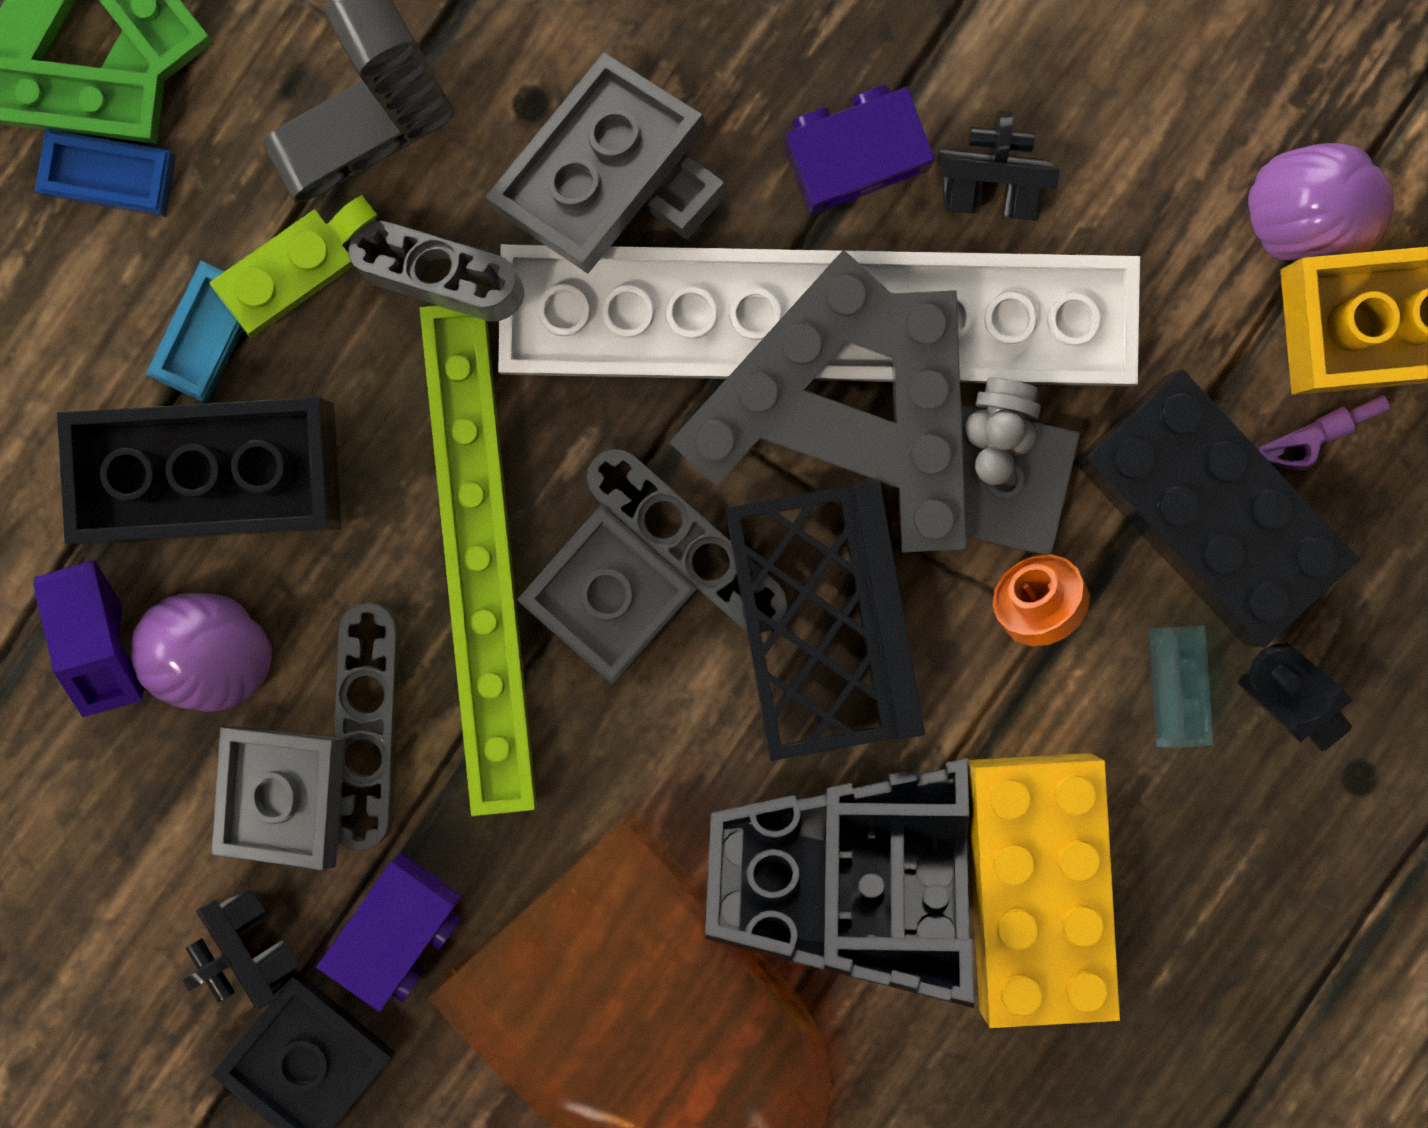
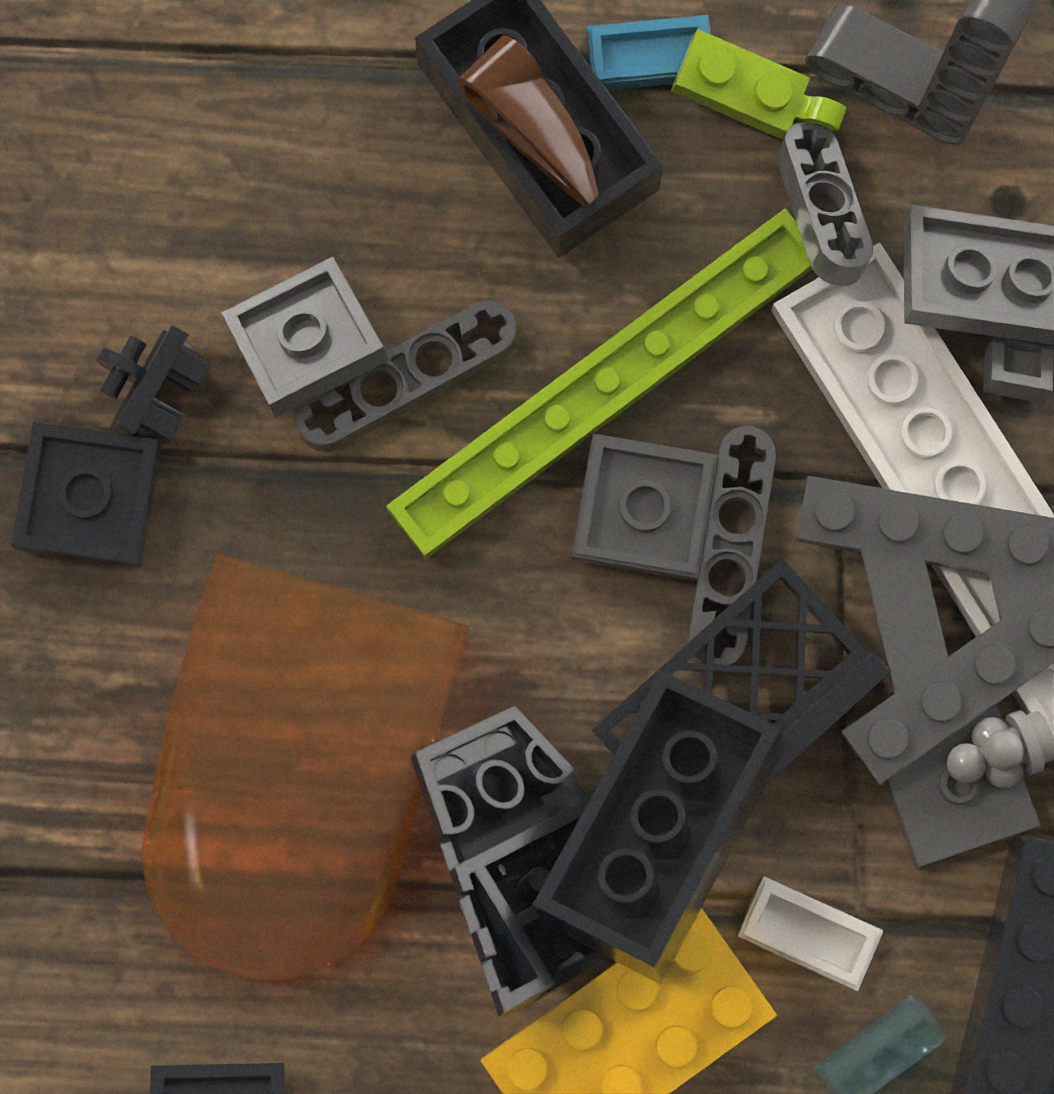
camera: 55 degrees right, 10 degrees down
dark purple slope [33,560,144,718] -> none
medium lavender piece [131,593,272,712] -> none
dark purple brick [316,852,462,1012] -> none
orange plate [992,554,1090,646] -> none
none -> reddish brown piece [456,35,599,209]
none -> black brick [533,670,784,984]
none -> white tile [736,876,883,991]

